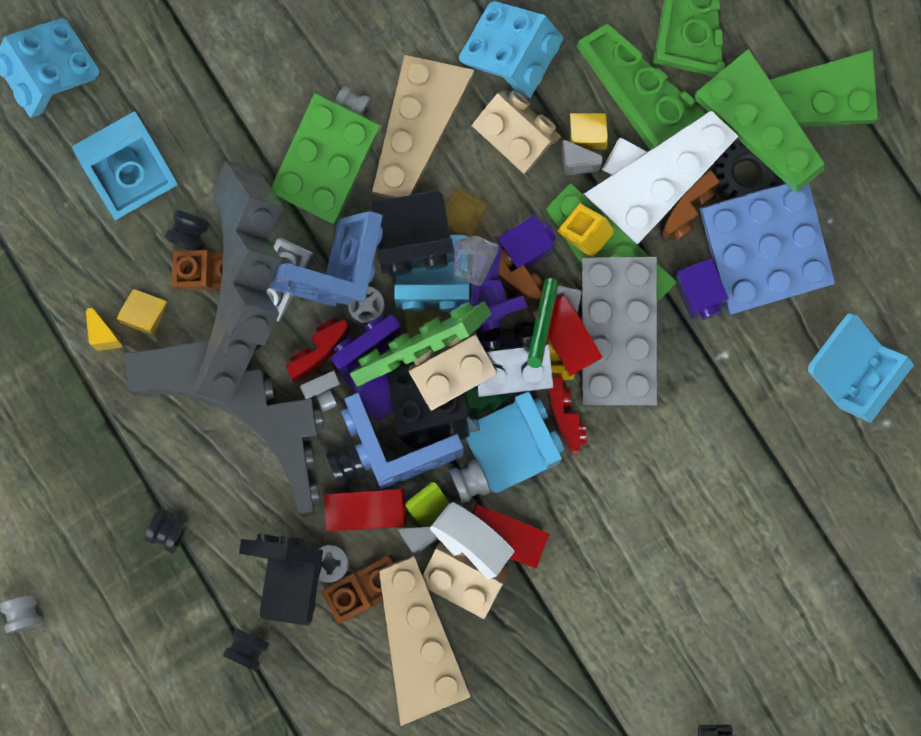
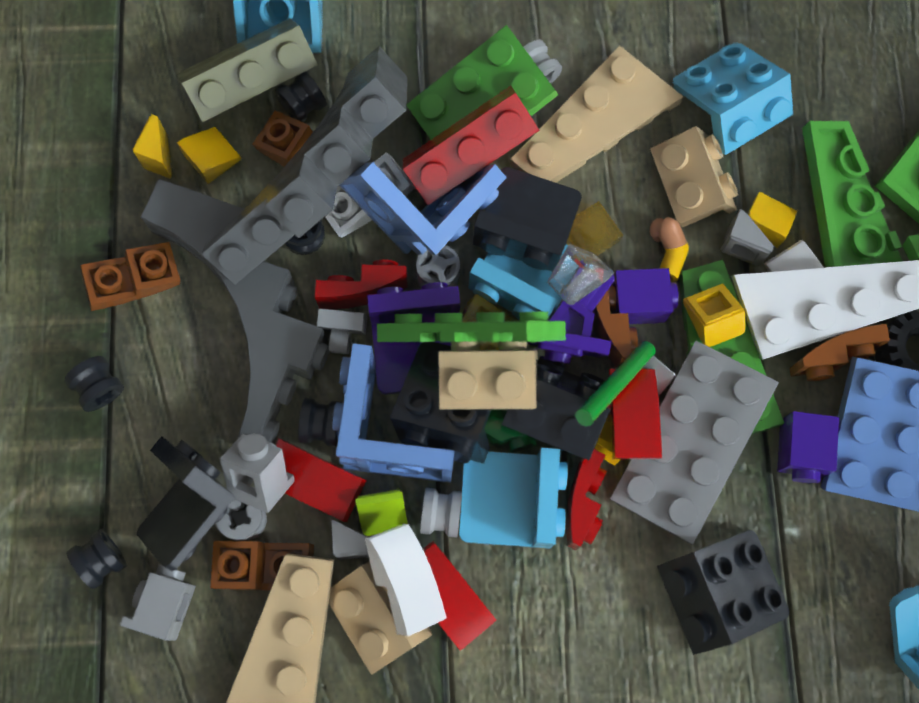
camera: 25 degrees right, 5 degrees down
none -> dark orange slope [81,242,181,311]
none -> light grey brick [120,564,196,640]
none -> olive brick [177,18,318,122]
none -> light grey brick [220,434,295,513]
none -> red brick [403,85,540,205]
none -> arm [649,217,689,282]
none -> black bracket [657,530,789,655]

